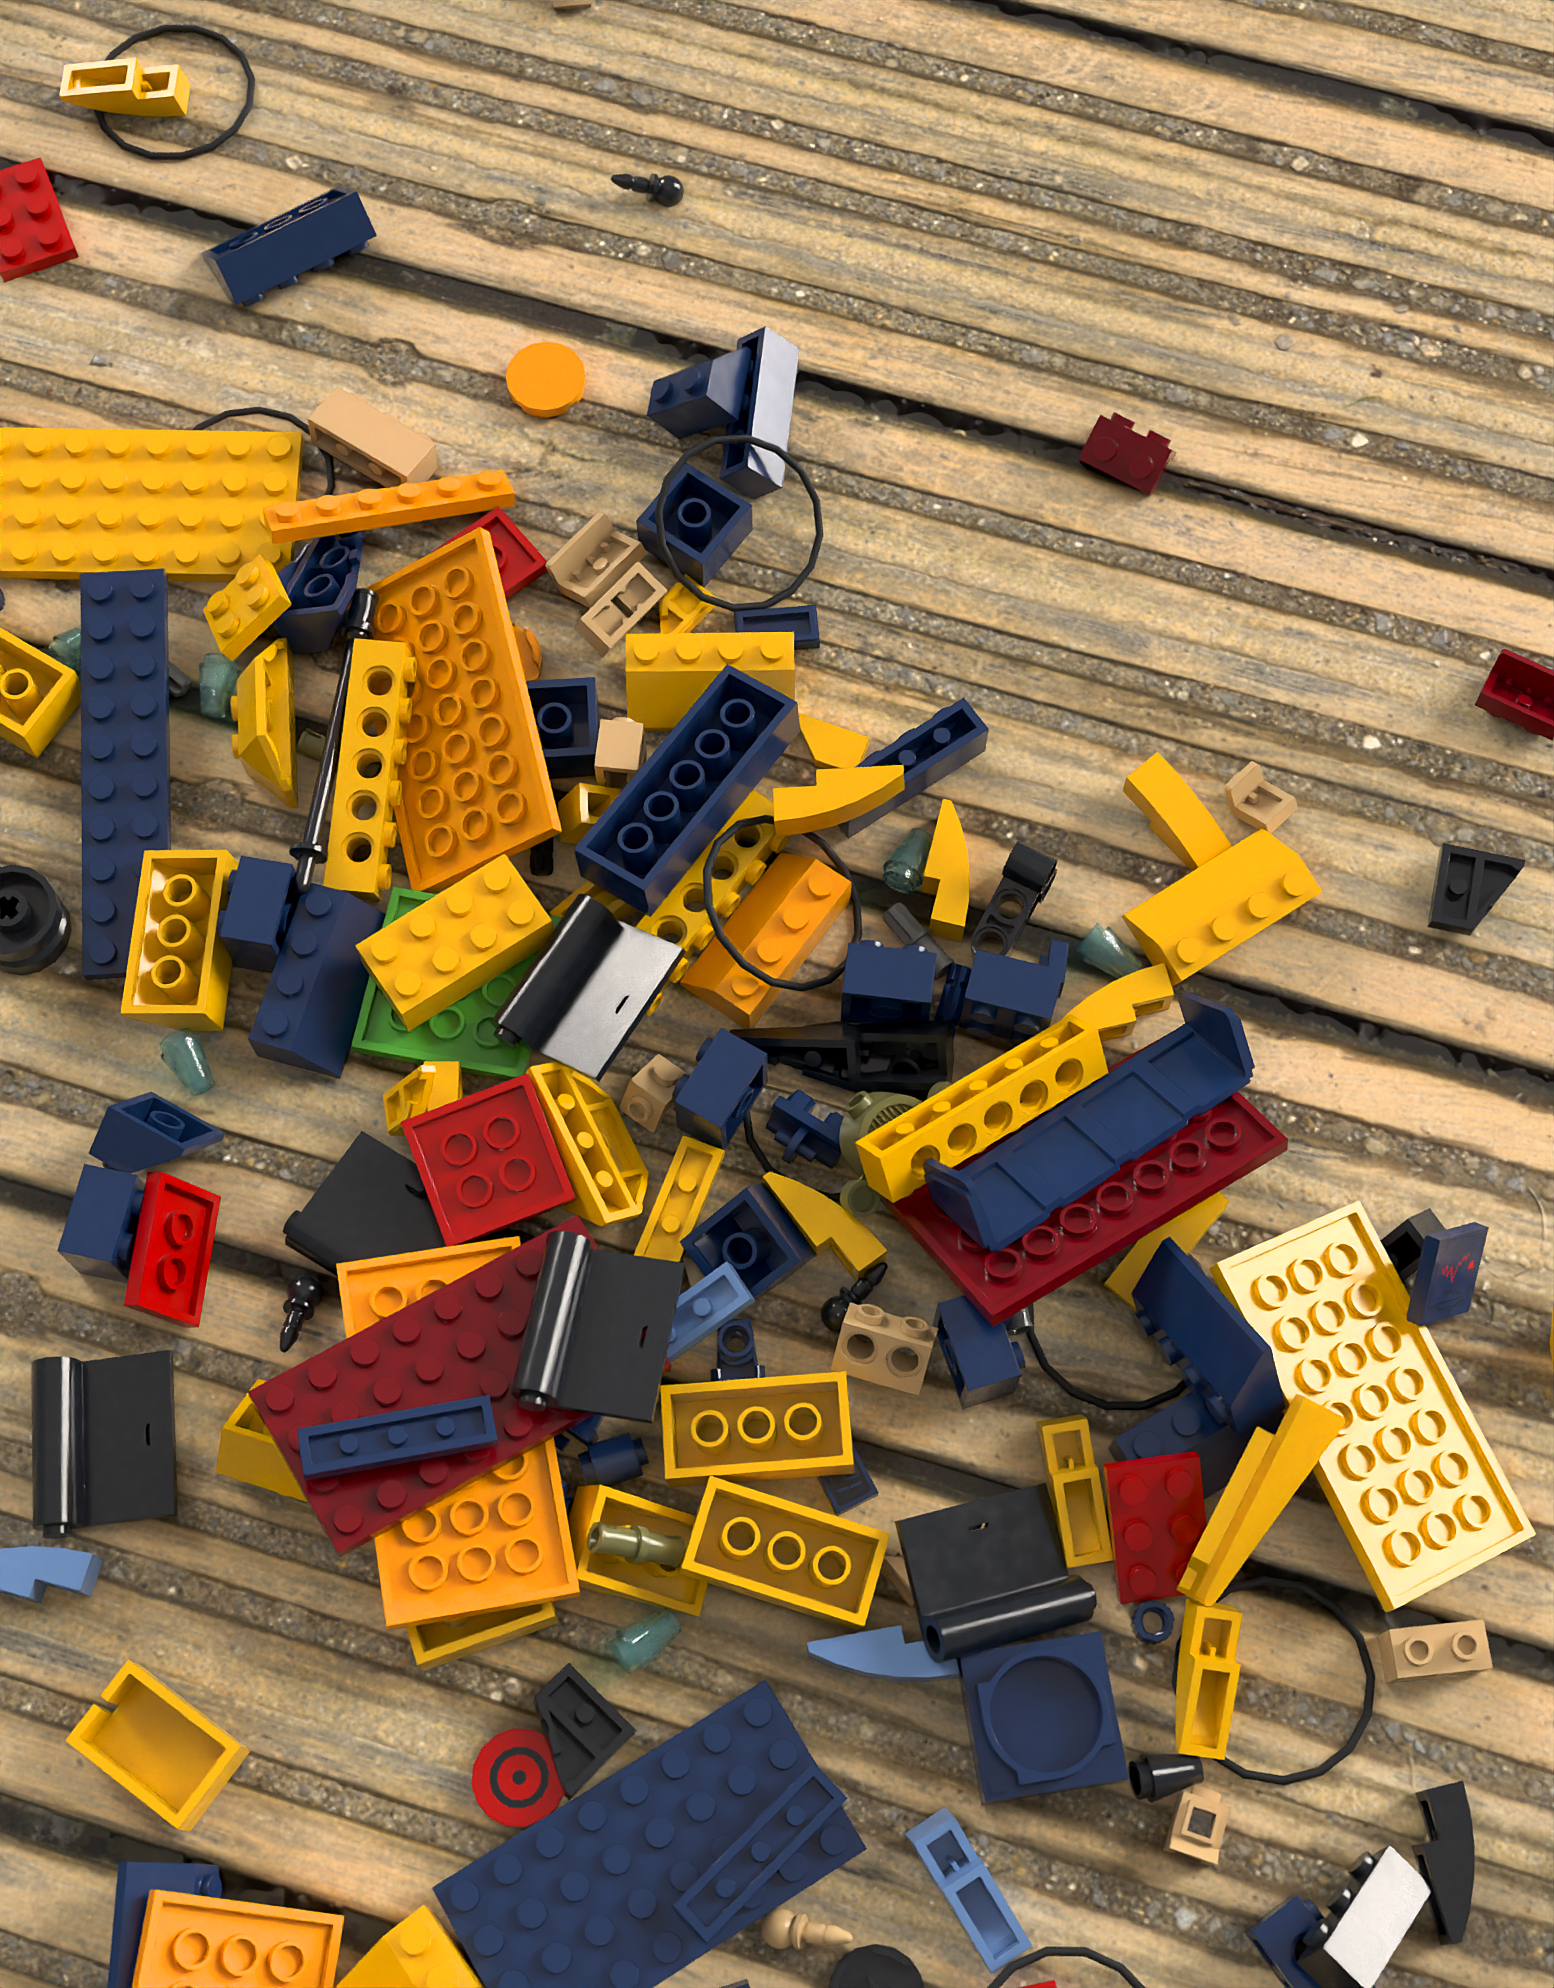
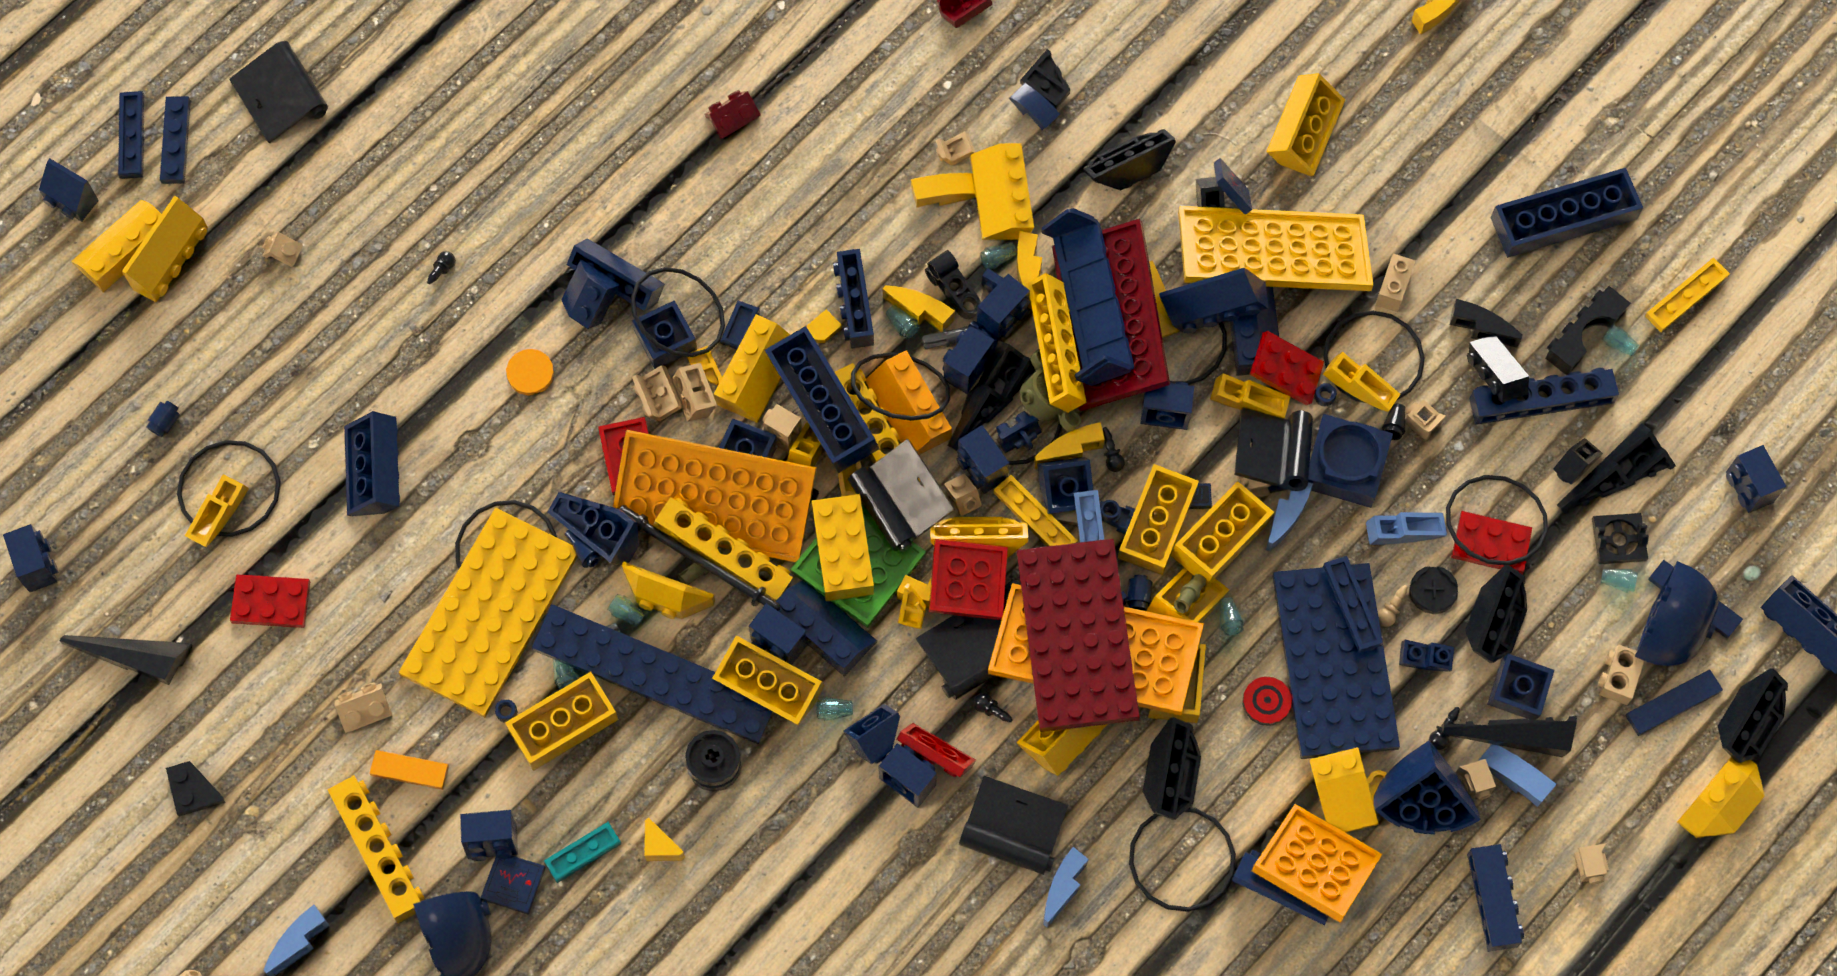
camera: 65 degrees left, 0 degrees up
yellow piece [65,1660,250,1832] -> none
yellow plate [202,554,292,661] -> none
light orange plate [263,470,515,545] -> none
dark blue plate [297,1395,498,1481] -> none
tan brick [308,386,438,488] -> none
black door [510,1231,685,1424] -> none
black wing [533,1663,636,1801] -> none
yellow slope [773,765,905,836] -> none
tan brick [830,1303,938,1396] -> none
yellow wedge [1176,1393,1345,1606] -> none
none -> dark blue slope [1009,83,1060,130]
none -> black wedge [1084,129,1176,191]
none -> black piece [1129,808,1236,912]
none -> black wedge [1142,717,1201,820]

